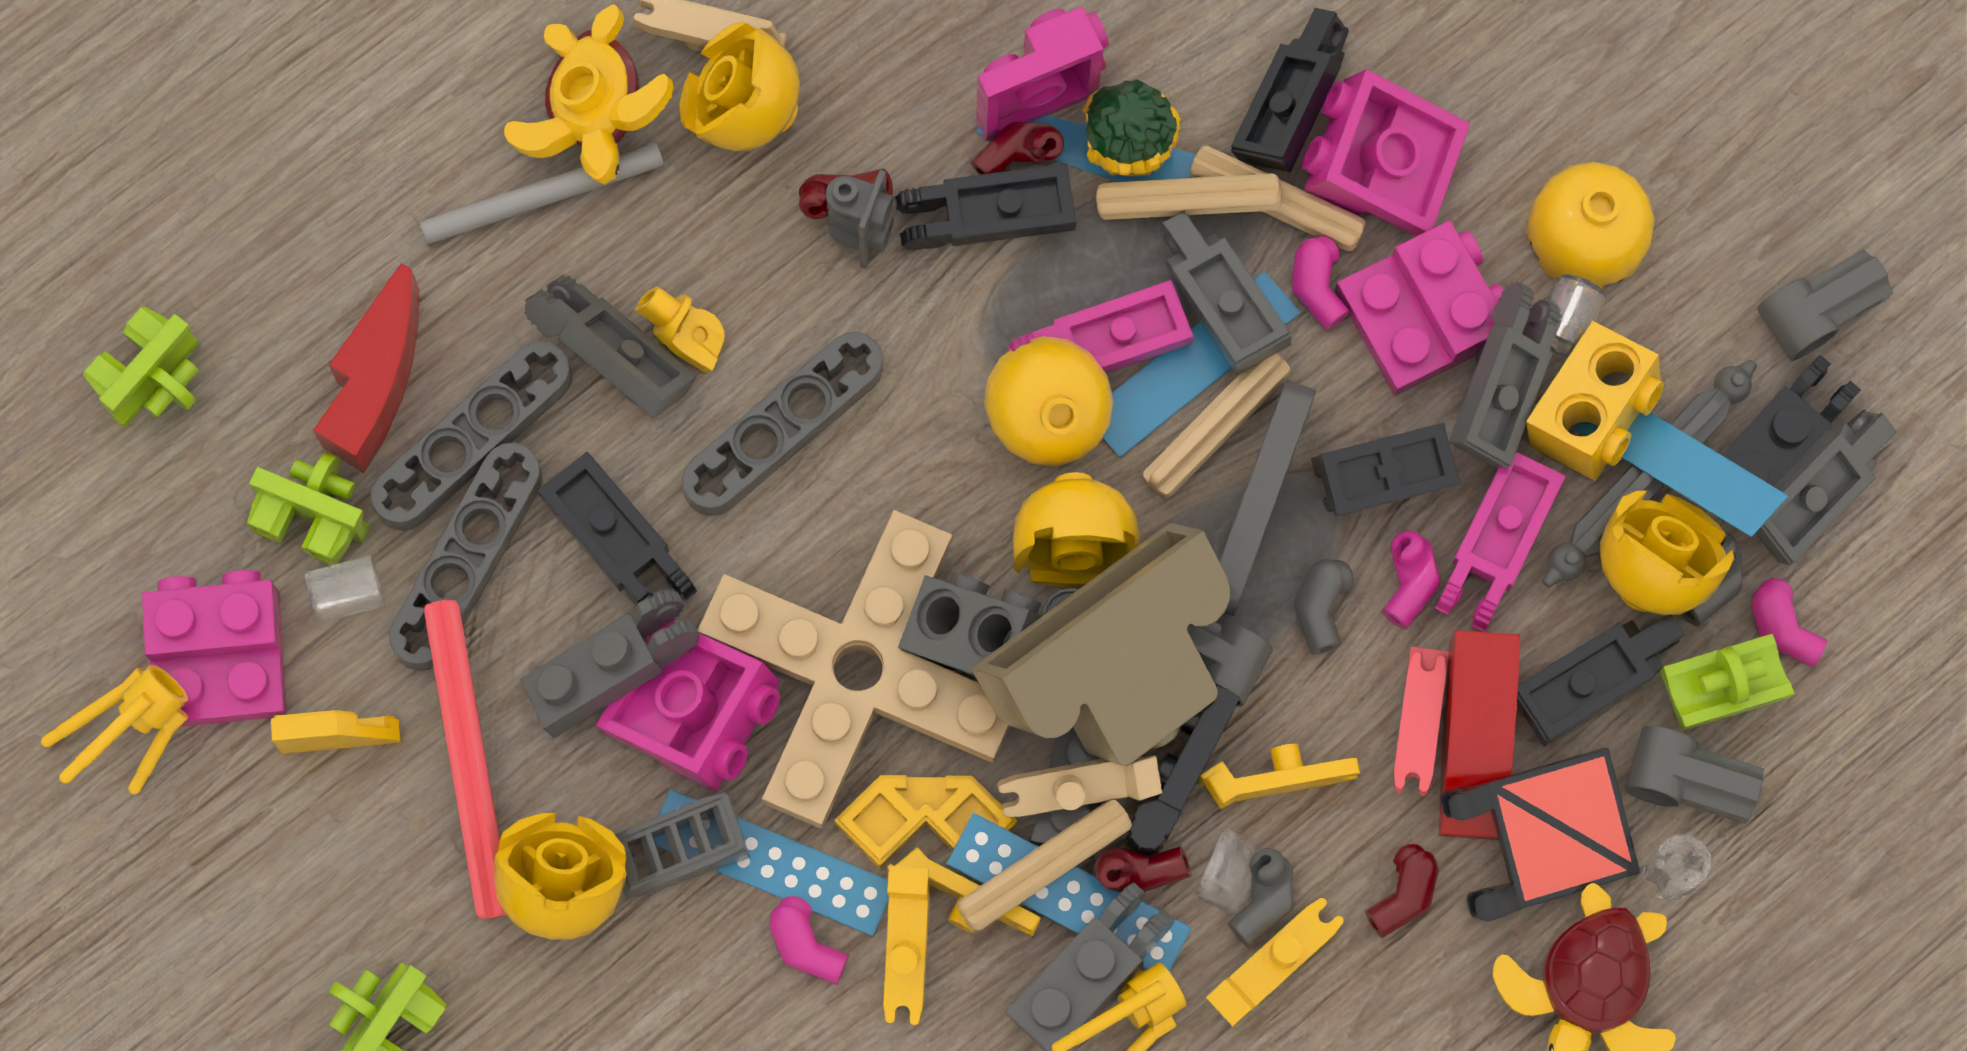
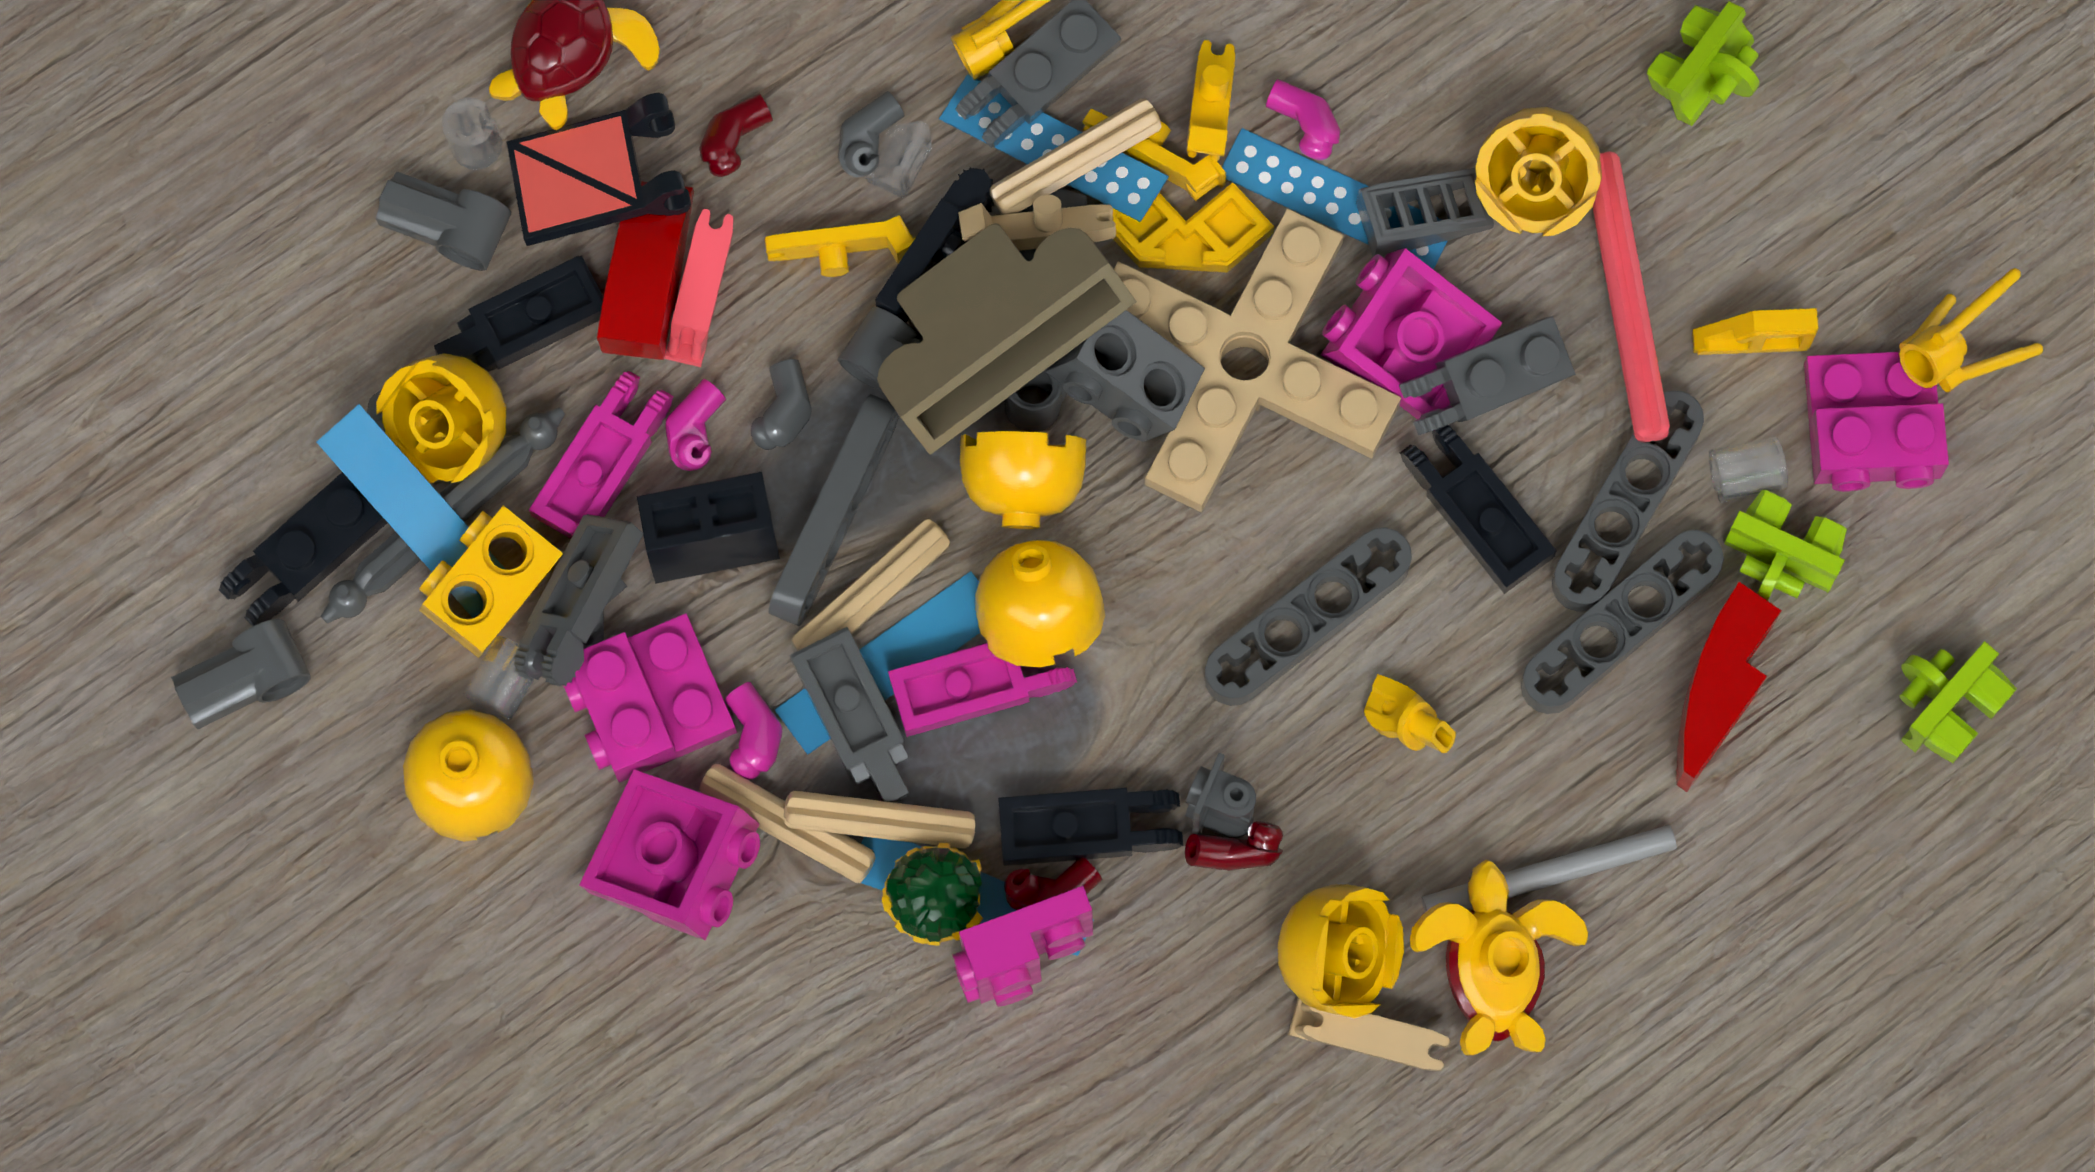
camera: 170 degrees left, 0 degrees up
dark grey hinge [524,274,697,418] -> none
dark red arm [1094,846,1191,892] -> none
yellow piece [1206,898,1344,1027] -> none
black hinge [1231,8,1349,173] -> none
lime hips [1660,634,1795,731] -> none
dark pink arm [1751,578,1828,668] -> none
dark grey hinge [1756,410,1897,565] -> none

